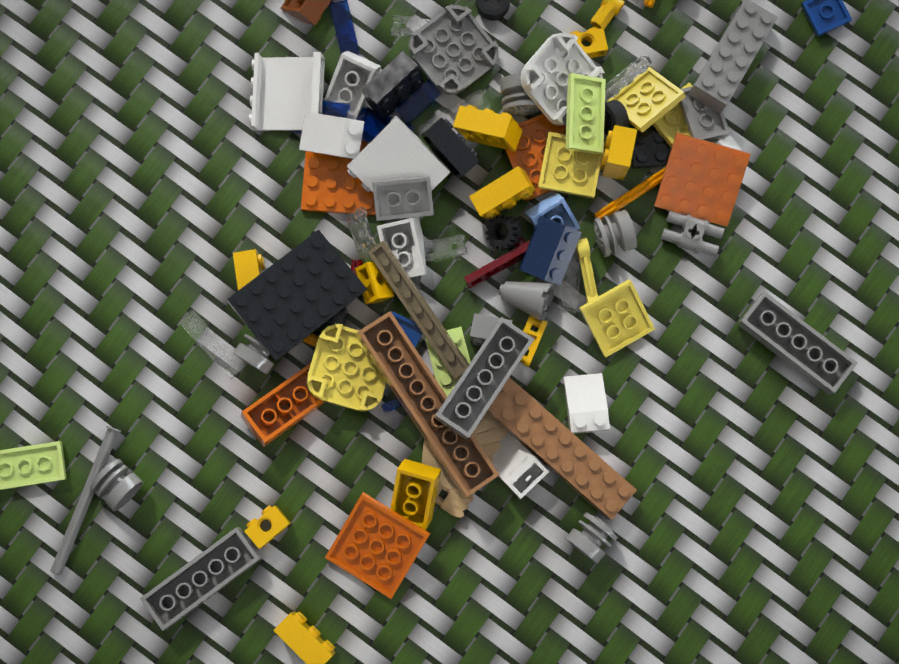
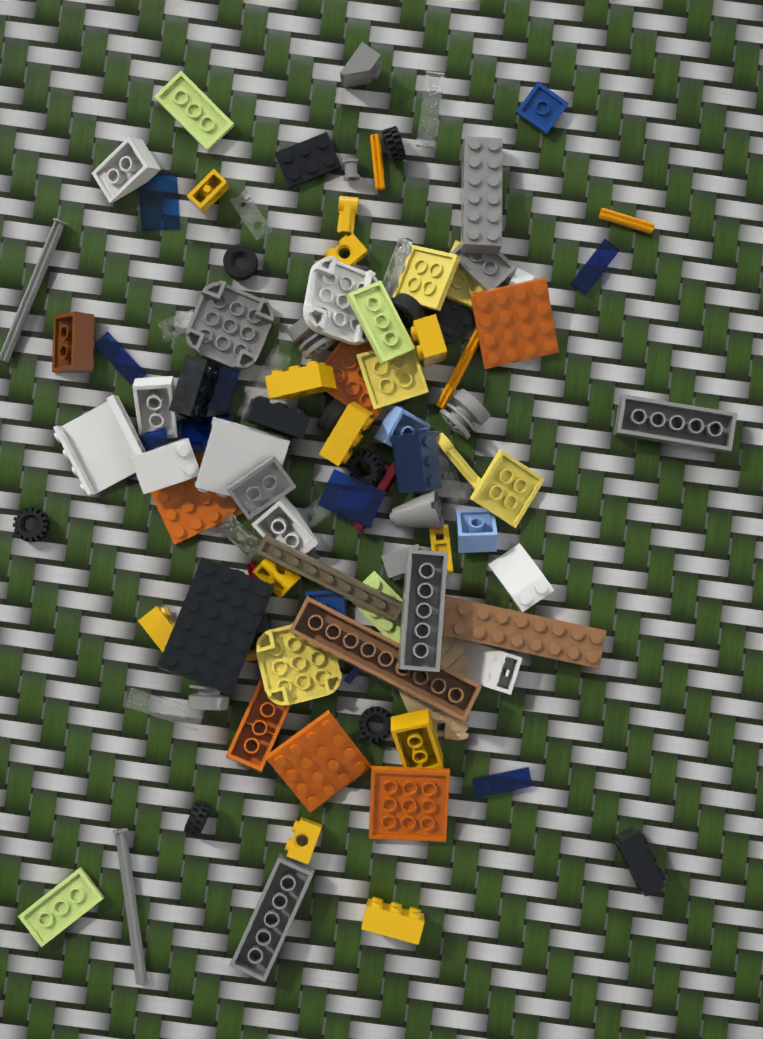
camera: 30 degrees left, 5 degrees up
light grey wheel [90,459,143,511] -> none
light grey wheel [565,512,618,564] -> none
light grey pin [661,211,725,257] -> none
none -> black tyre [13,507,51,542]
none -> black tyre [183,800,212,838]
none -> orange plate [265,710,372,813]
none -> black tyre [317,399,347,435]
none -> clear blue piece [318,469,387,528]
none -> black tyre [359,706,392,742]
none -> light blue slope [456,509,497,553]
none -> clear blue tile [472,767,533,798]
none -> clear blue tile [570,239,620,295]
none -> light orange axle [599,208,654,234]

